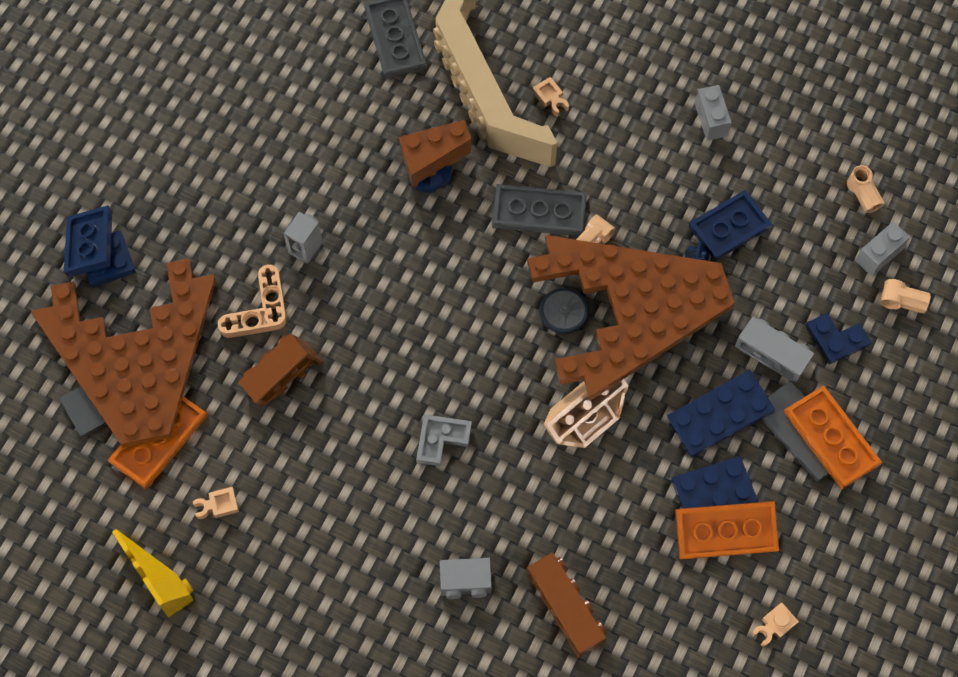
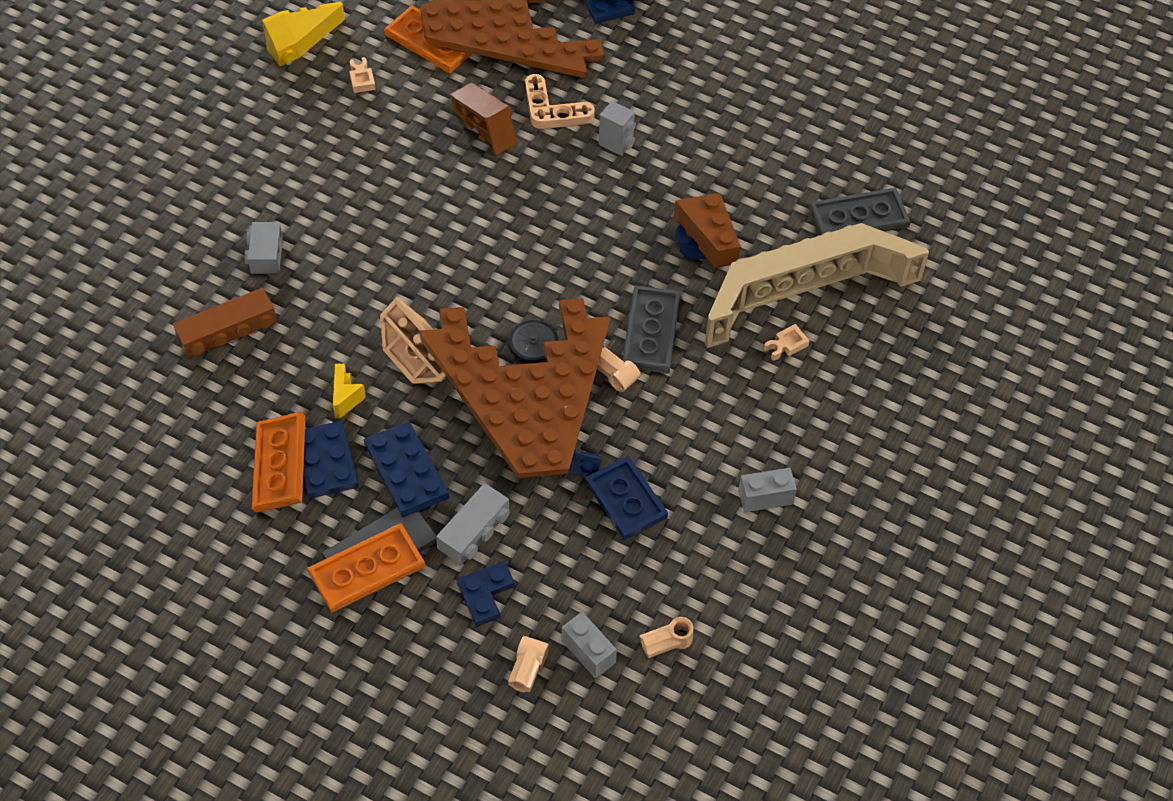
camera: 90 degrees right, 10 degrees down
light grey plate [416,414,472,466] -> none
light nougat plate [752,602,799,647] -> none
none -> yellow slope [333,364,366,419]

